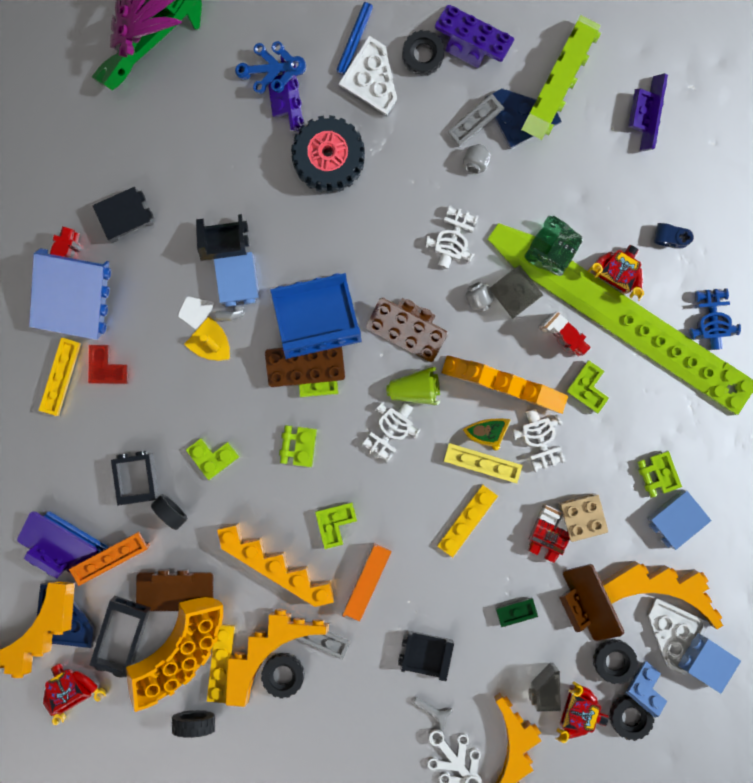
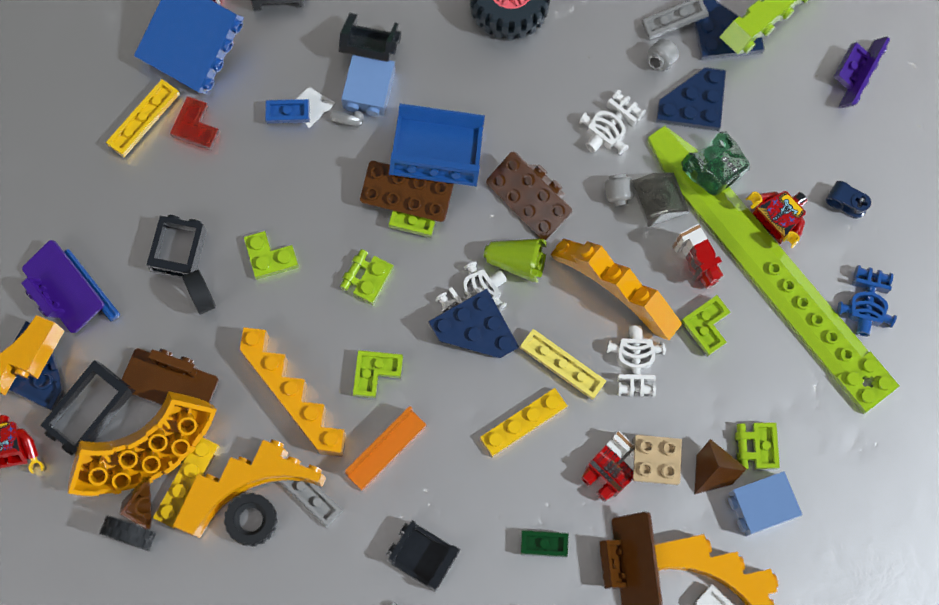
camera: 20 degrees right, 15 degrees down
orange panel [69,531,150,586] -> none
yellow shield [184,316,230,361] -> none
shield [463,418,511,451] -> none
none -> reddish brown slope [119,477,152,529]
none -> blue plate [265,99,310,124]
none -> dark blue plate [428,289,519,358]
none -> dark blue plate [656,67,726,131]
none -> reddish brown slope [694,439,747,494]

